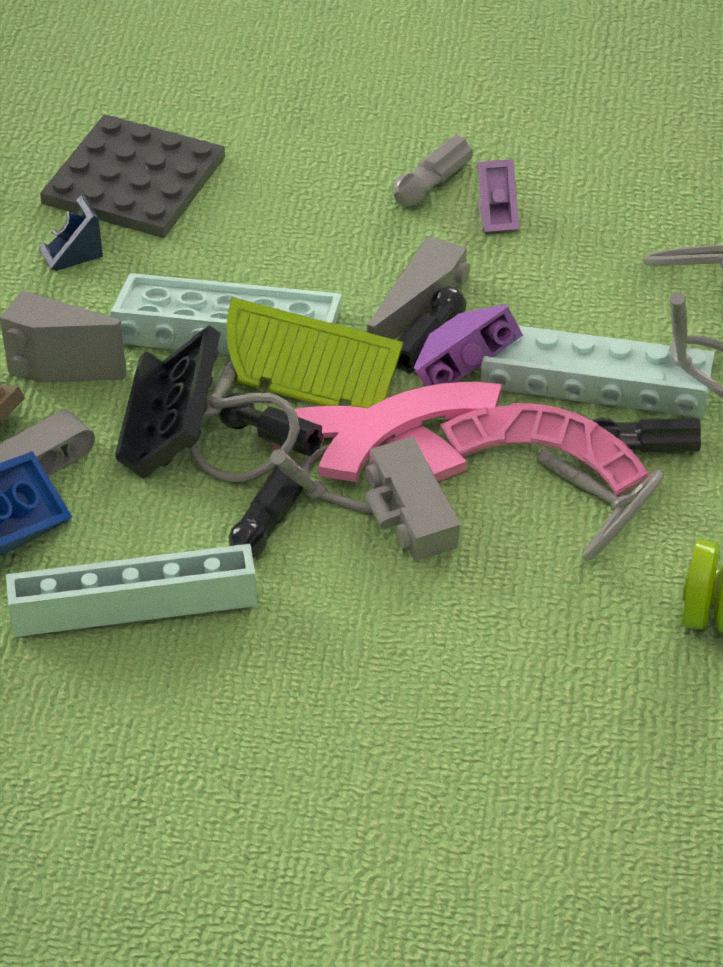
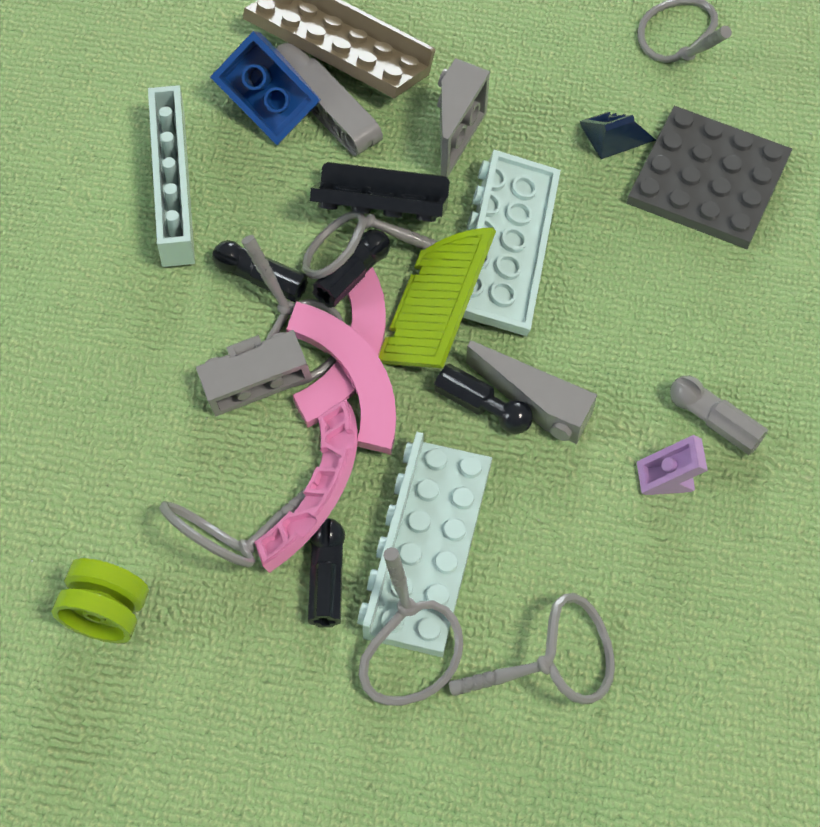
camera: 90 degrees right, 15 degrees up
medium lavender slope [414,304,523,386] -> none

